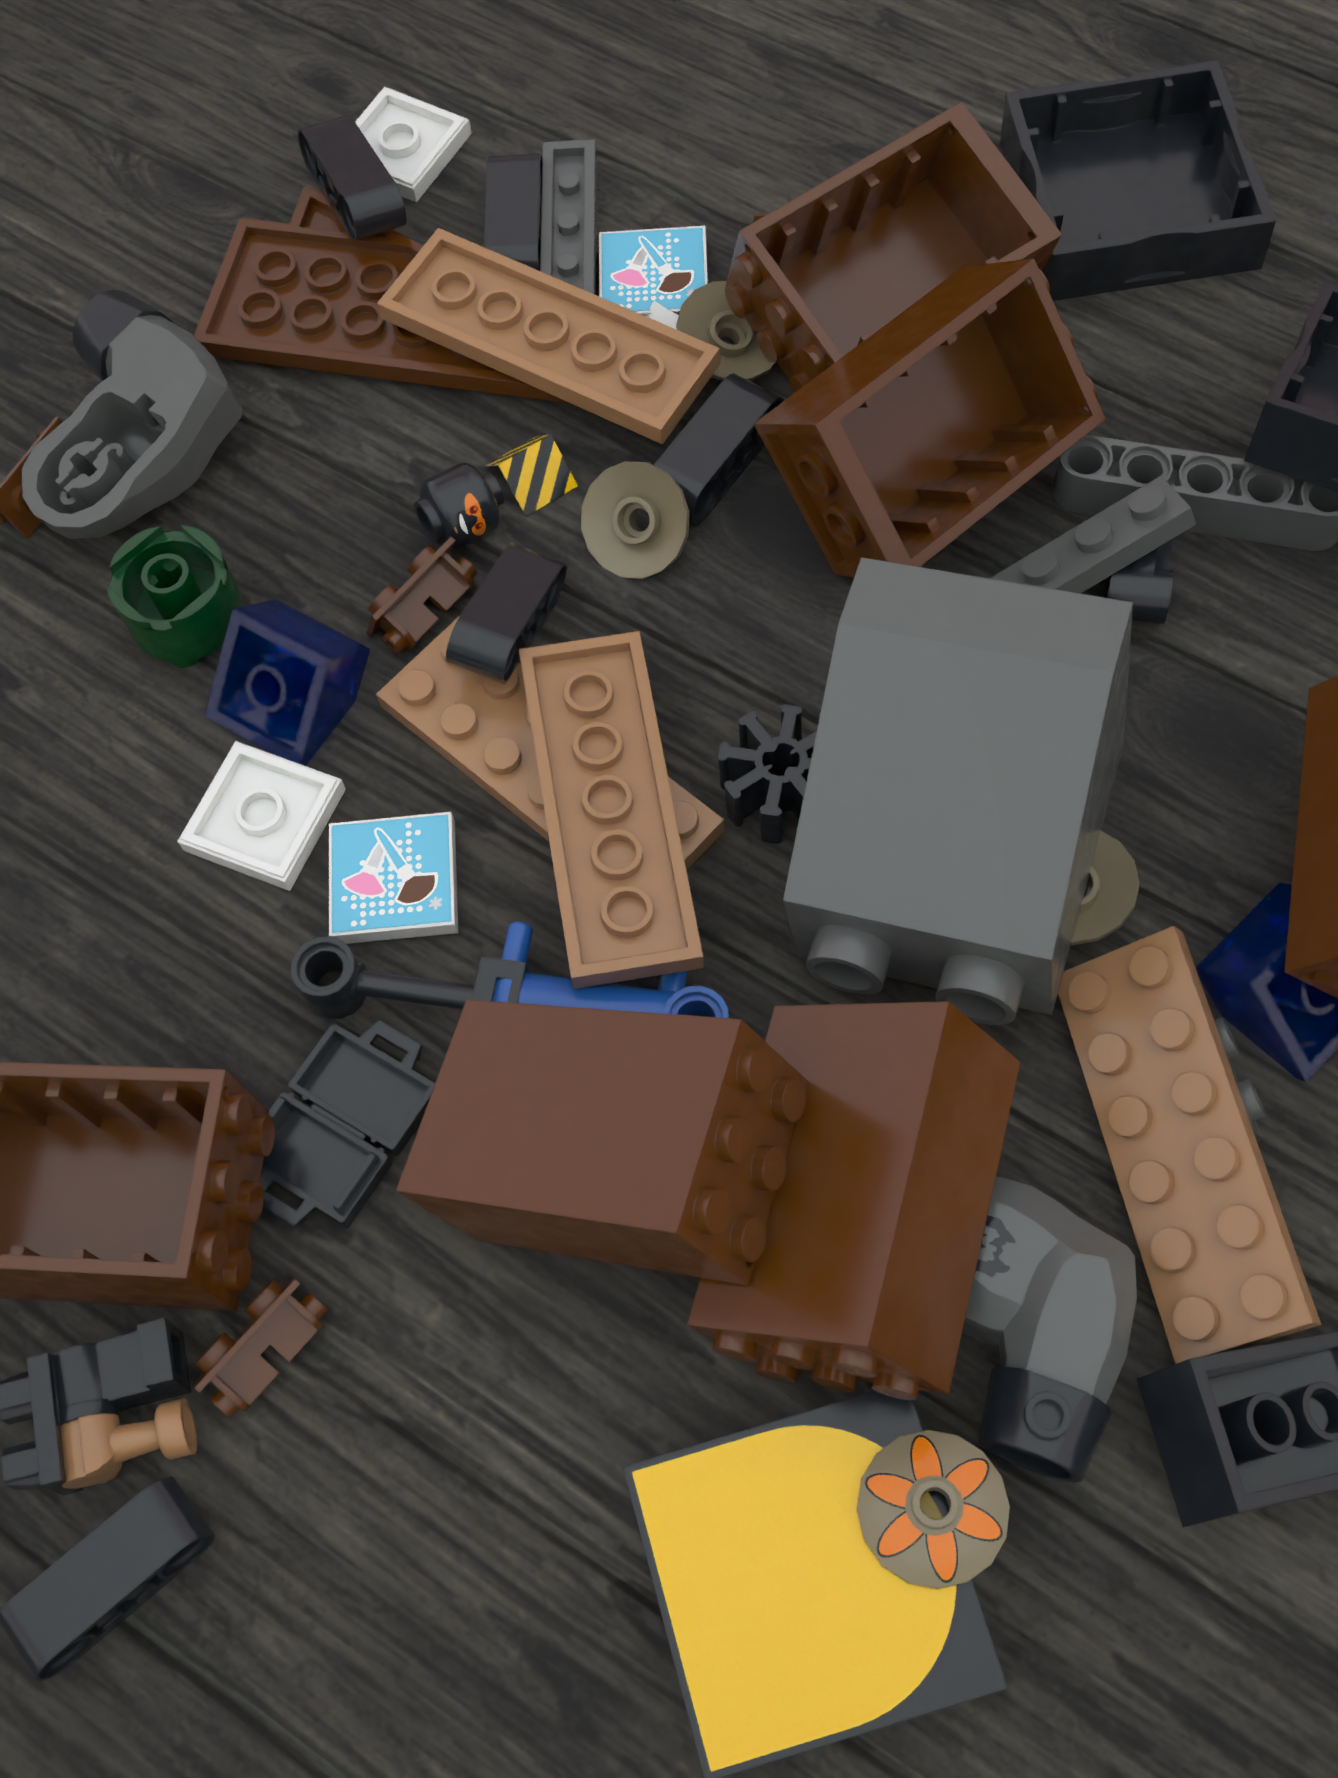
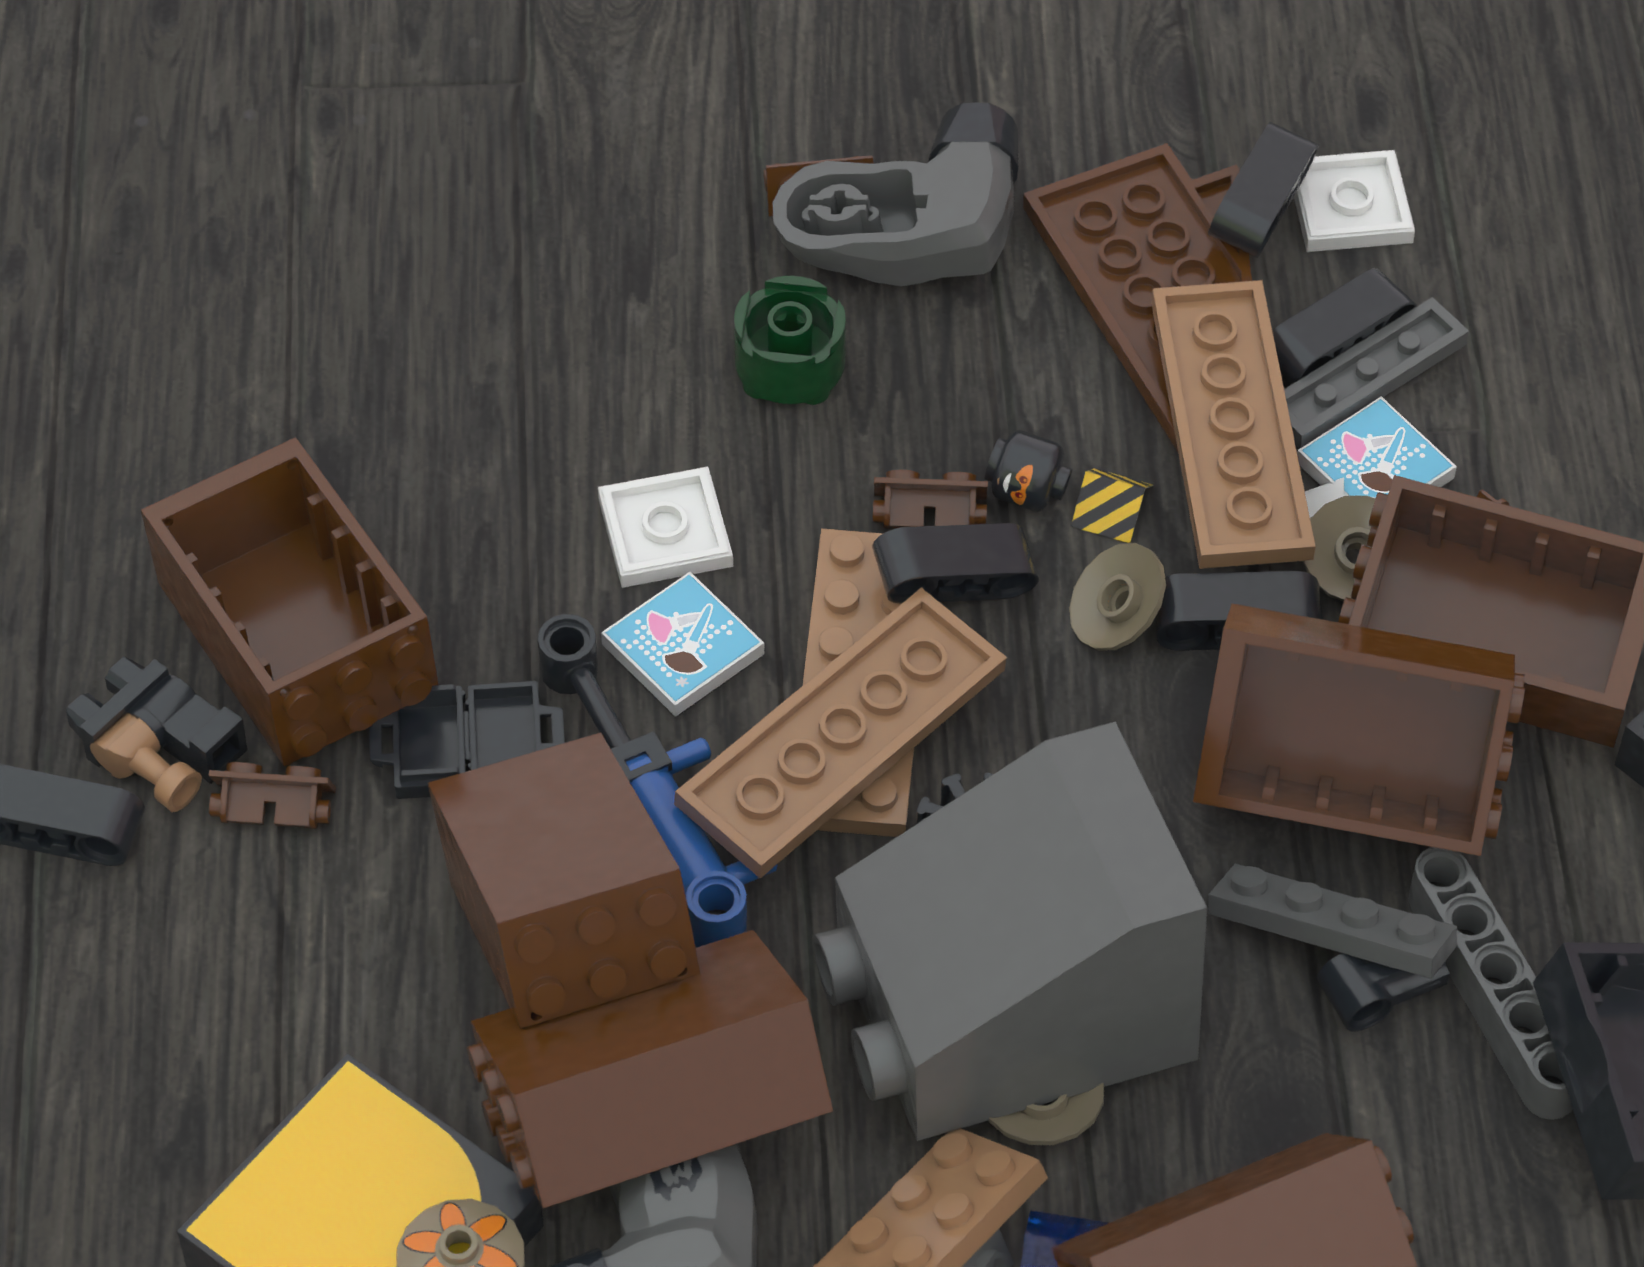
camera: 45 degrees right, 10 degrees down
clear blue slope [205,599,370,766] -> none

